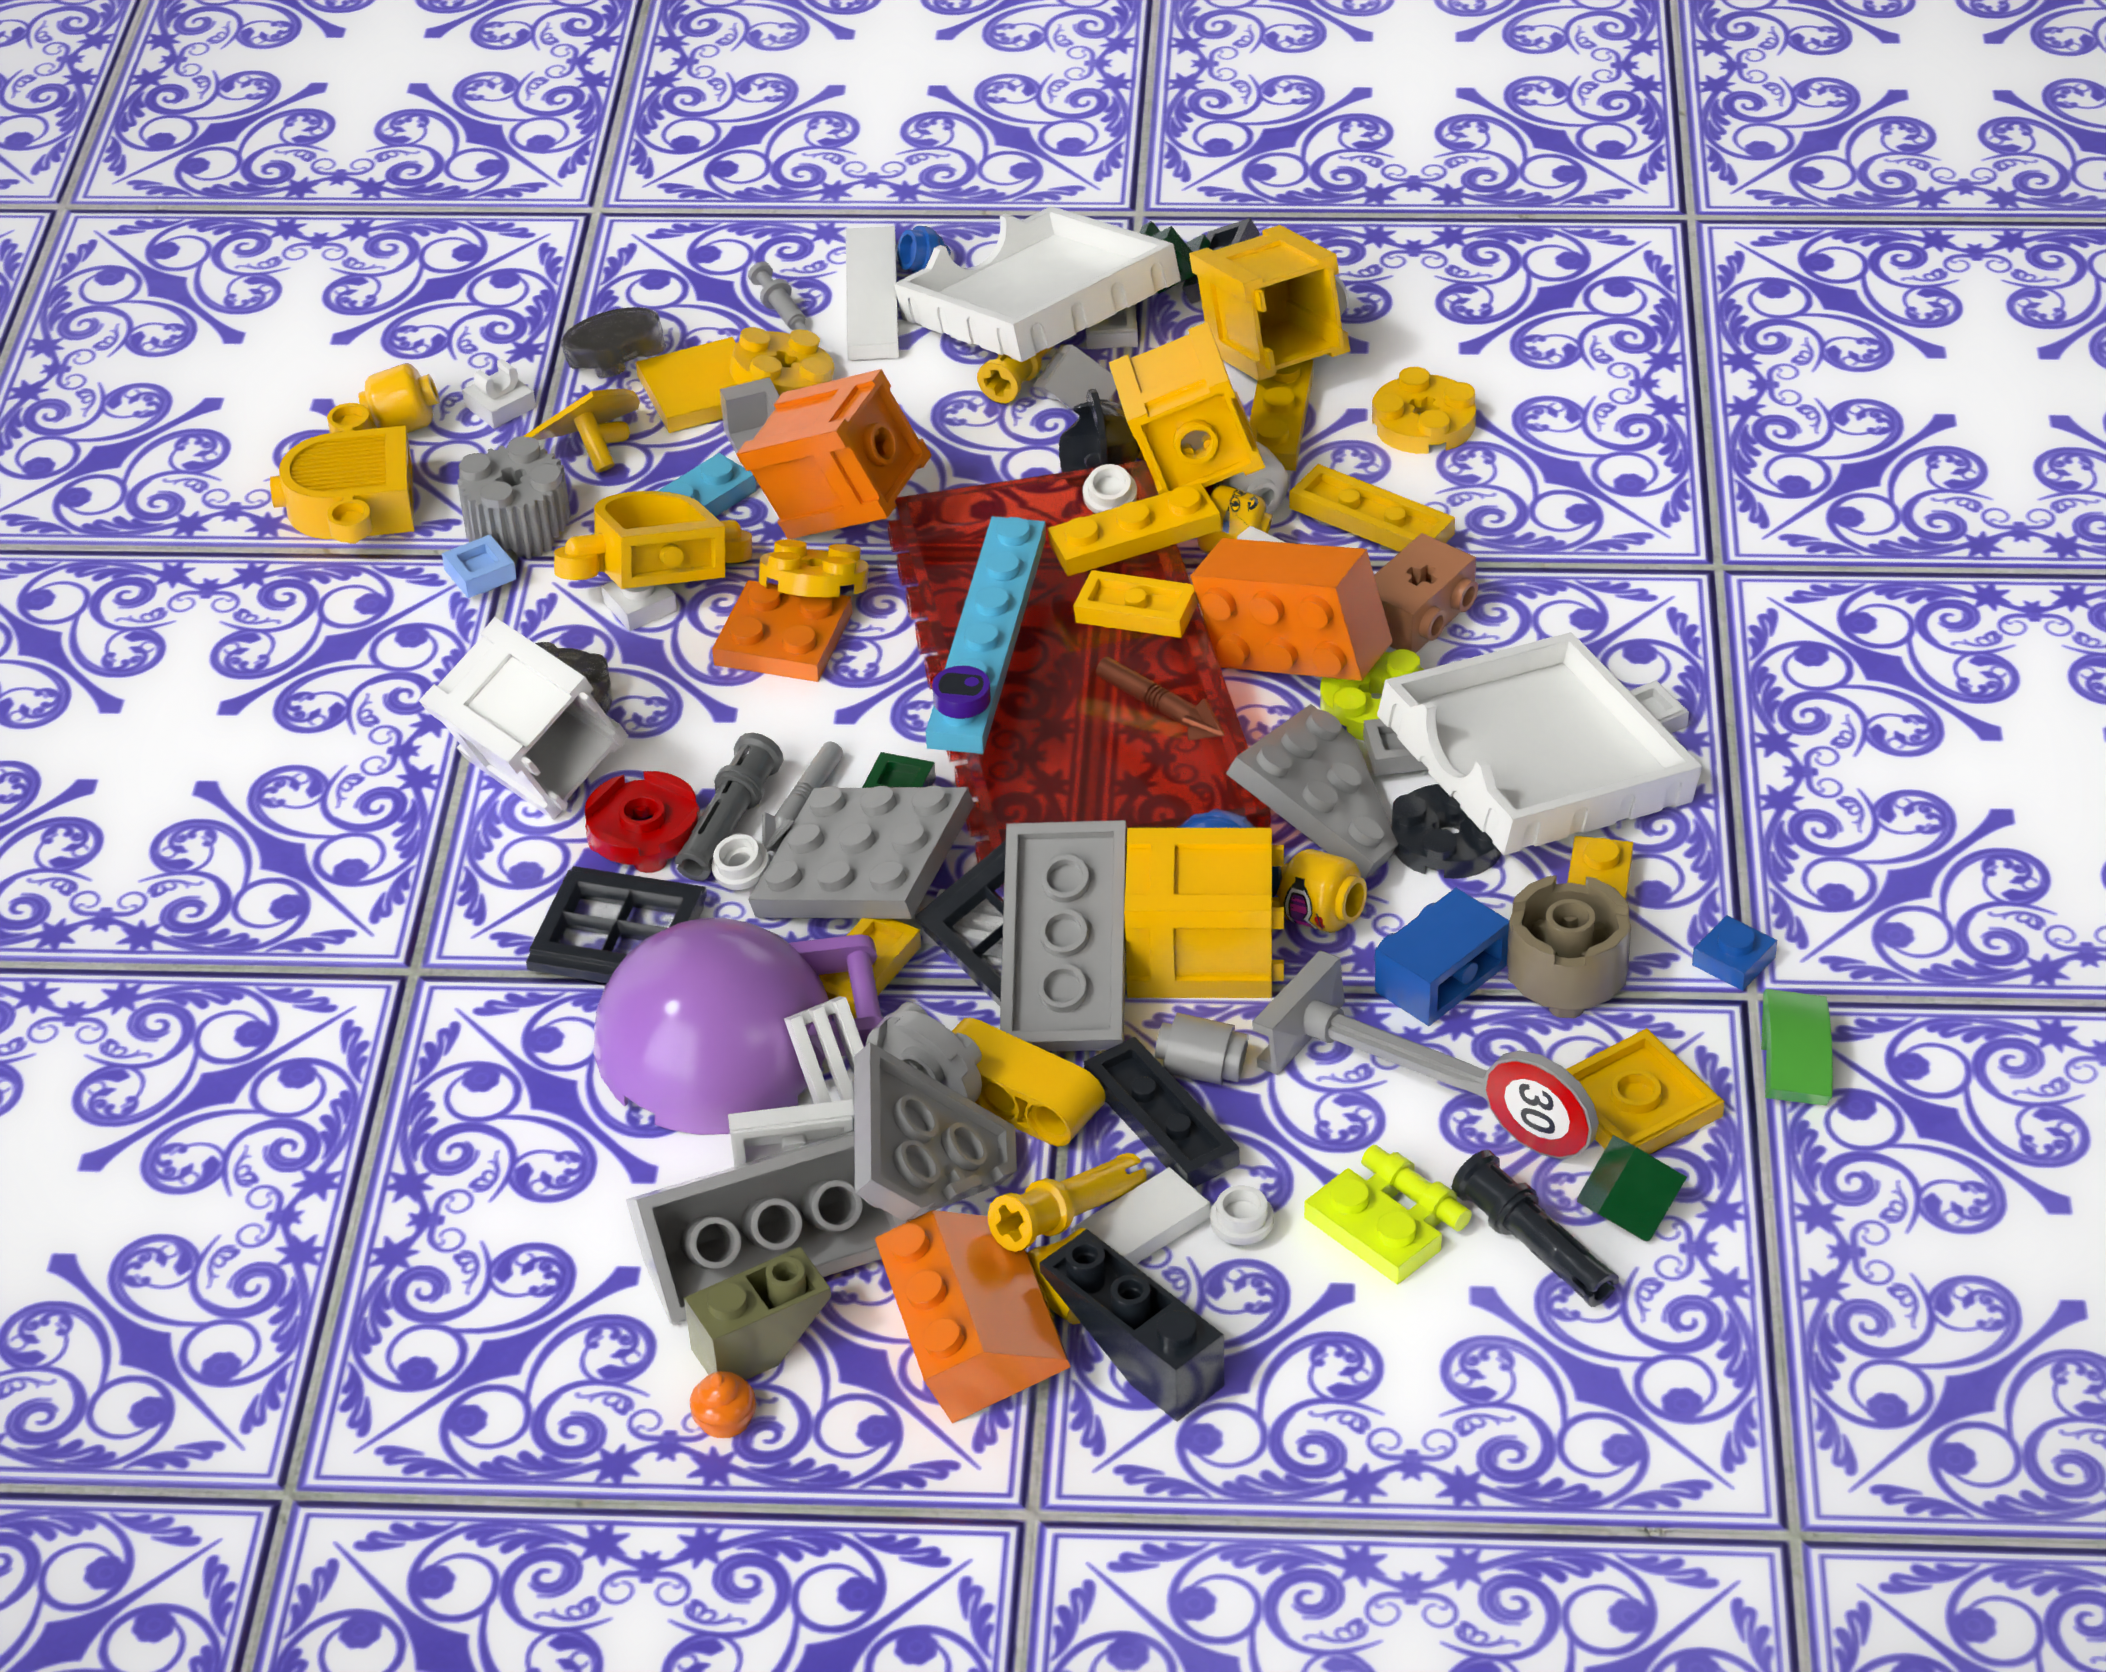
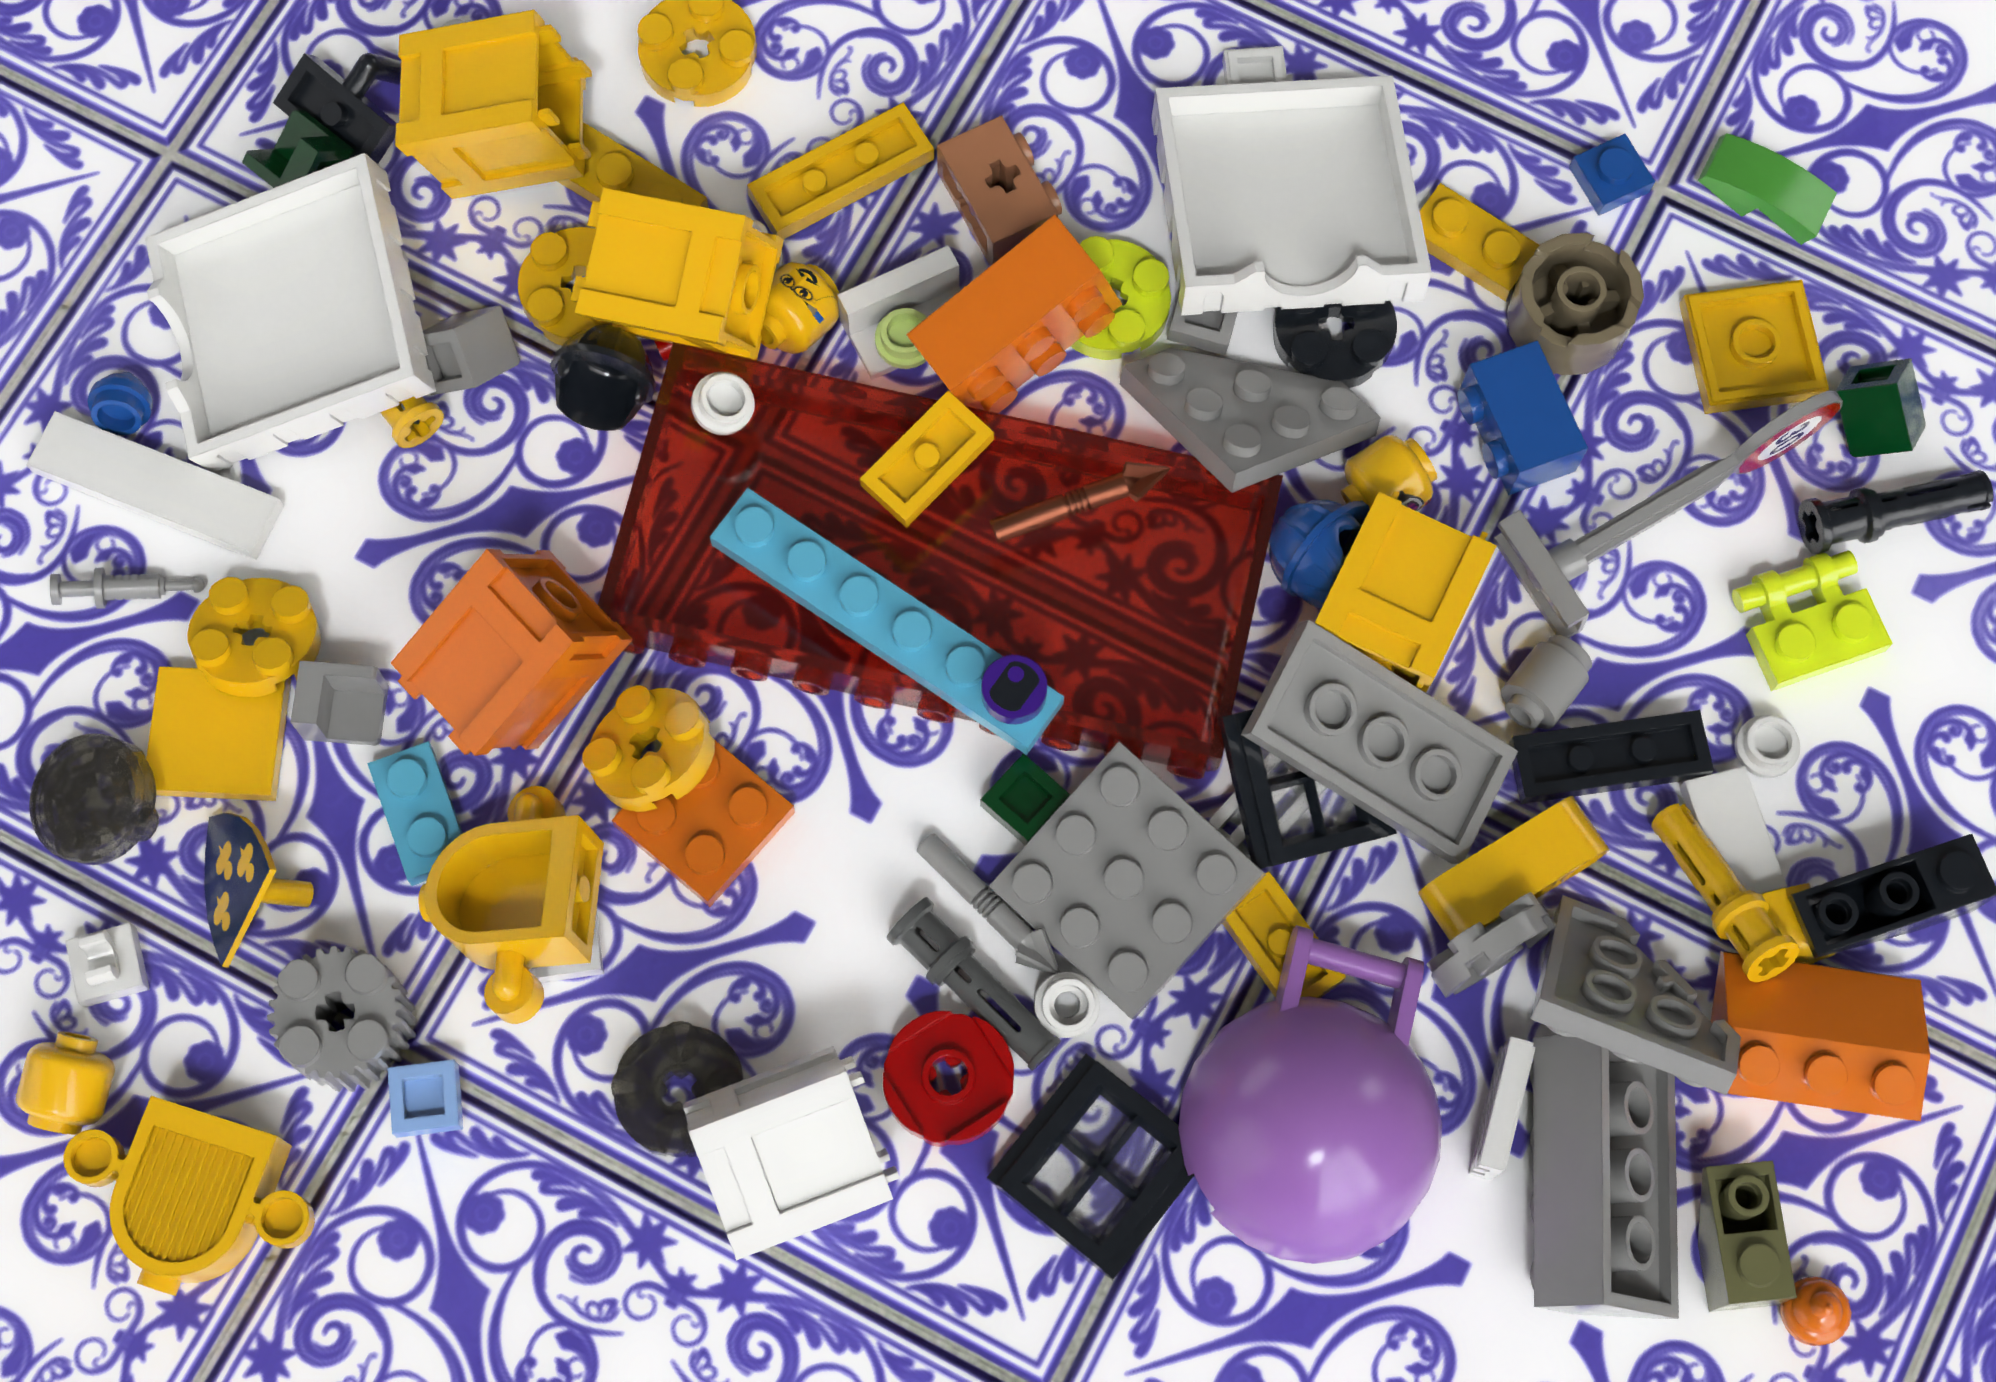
camera: 70 degrees left, 30 degrees up
white tile [784,996,864,1105] -> none
yellow plate [1047,482,1222,576] -> none

